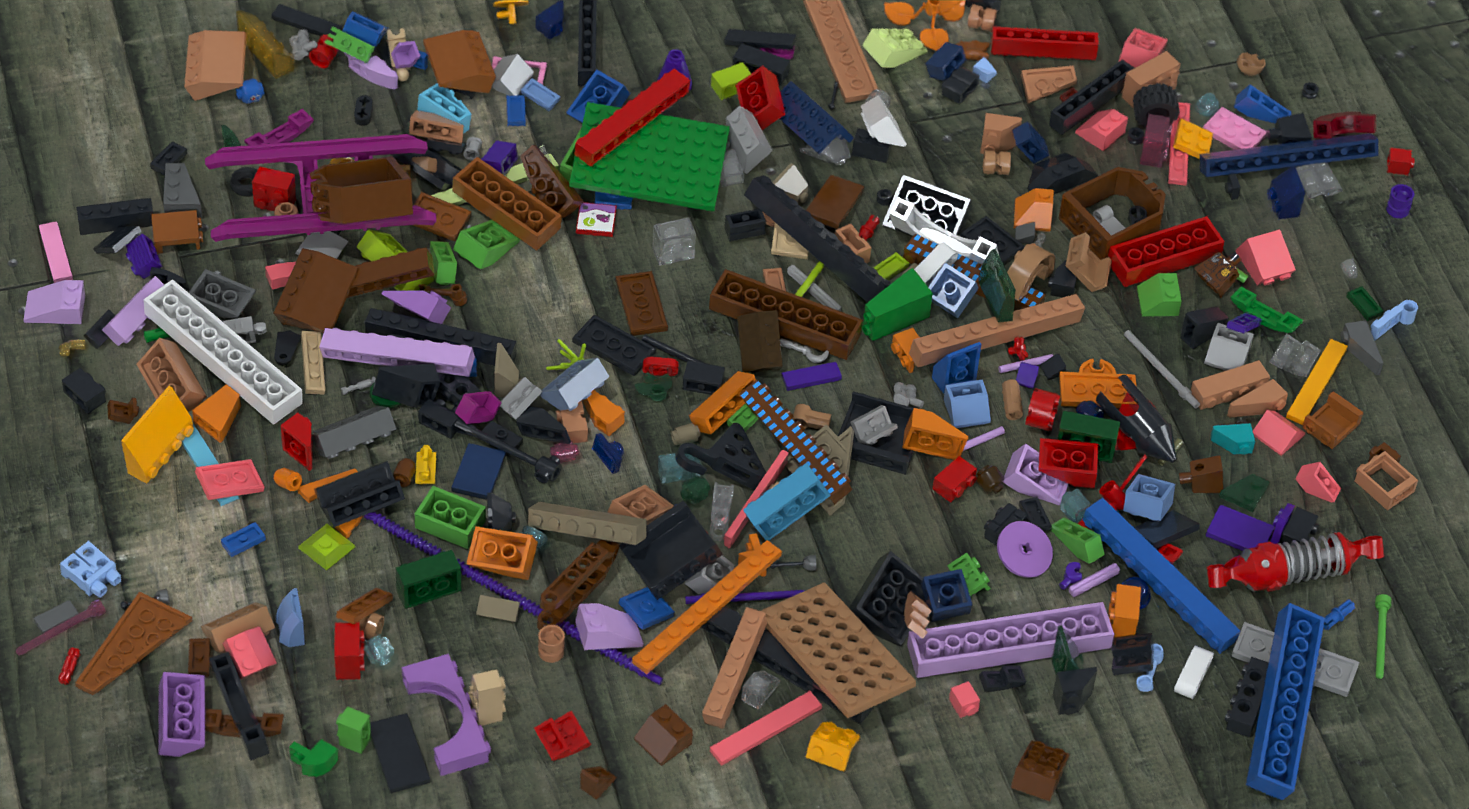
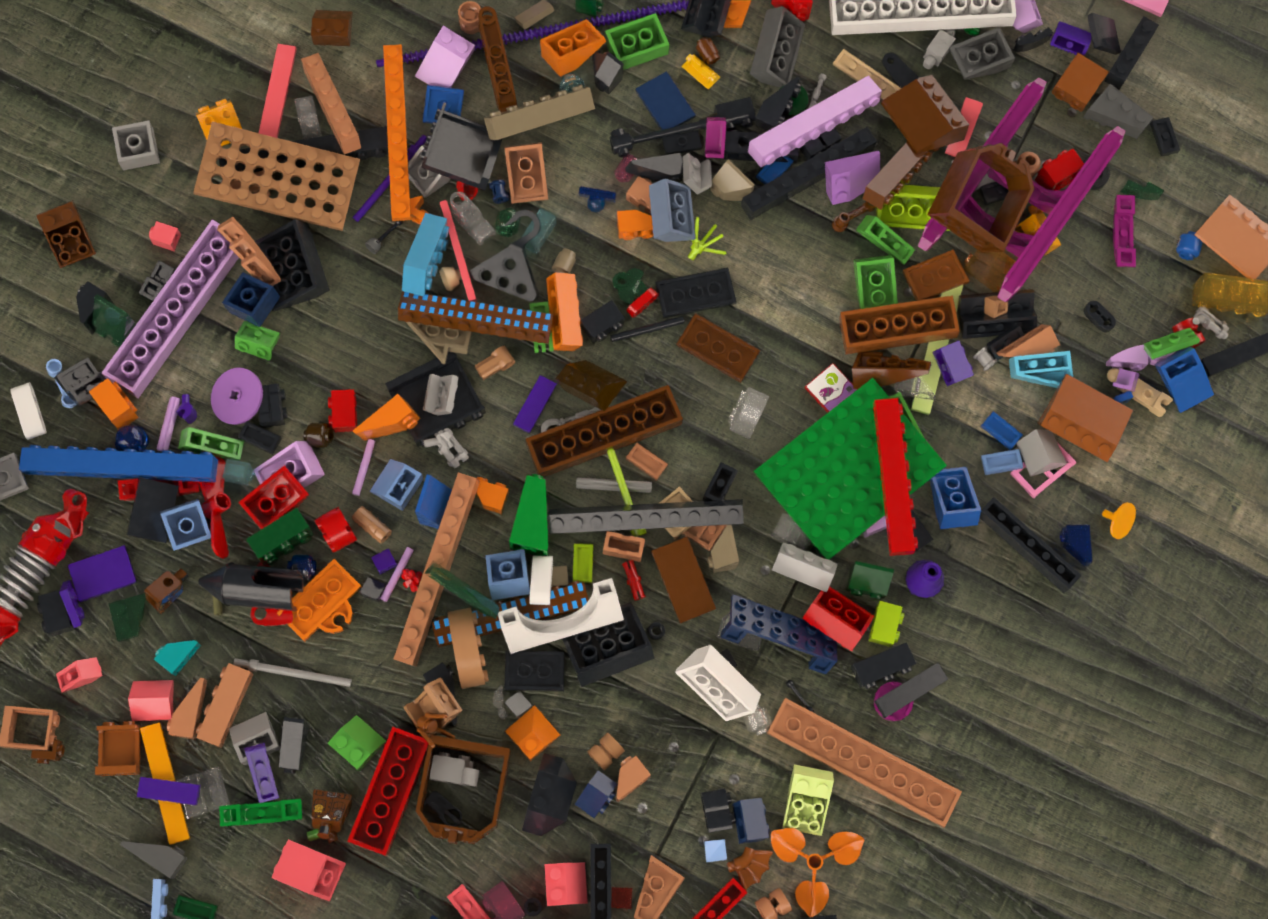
camera: 130 degrees right, 25 degrees up
none -> light grey brick [112,120,160,170]
none -> dark purple tile [137,777,201,805]
none -> dark orange plant [417,712,455,748]
none -> dark green slope [846,561,894,600]

